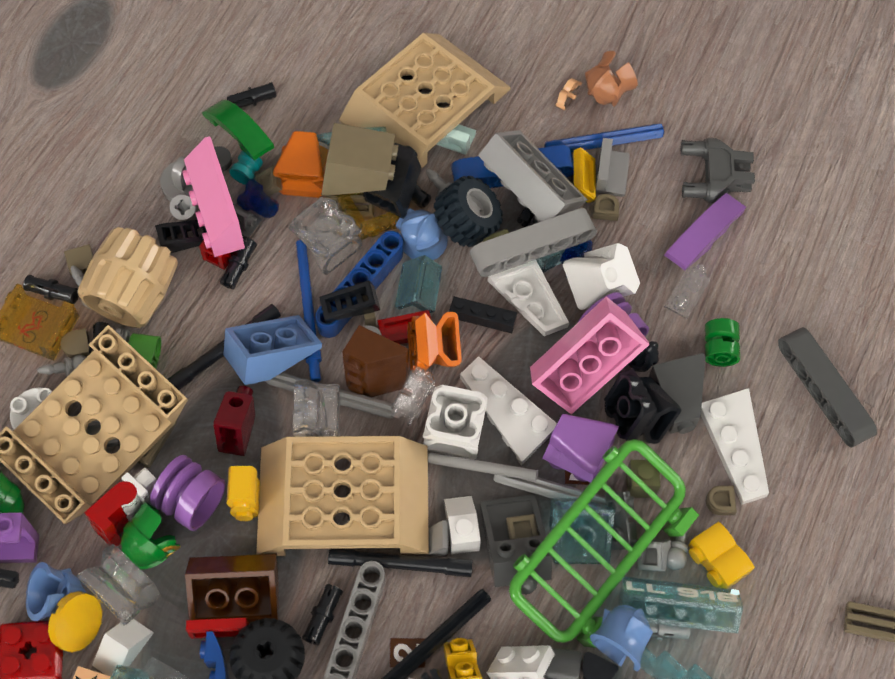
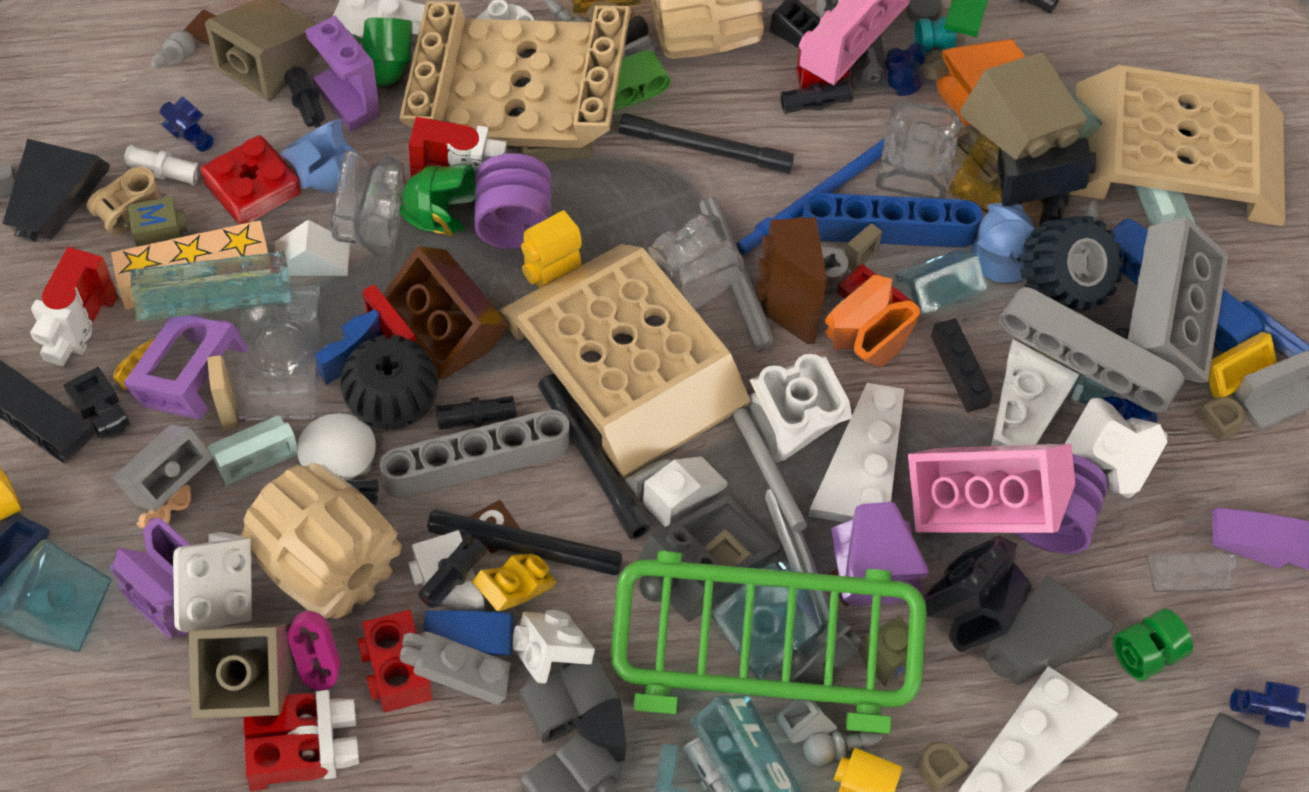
camera: 55 degrees right, 5 degrees down
yellow tile [48,591,102,652] -> none
dark red torso [213,385,255,457] -> none
medium blue slope [223,315,322,385] -> none
black slope [319,280,380,322] -> none
clear hinge [391,367,436,426] -> none
medium blue helmet [590,605,653,671] -> none
black piece [628,341,659,372] -> none
none -> clear blue plate [1229,682,1306,729]

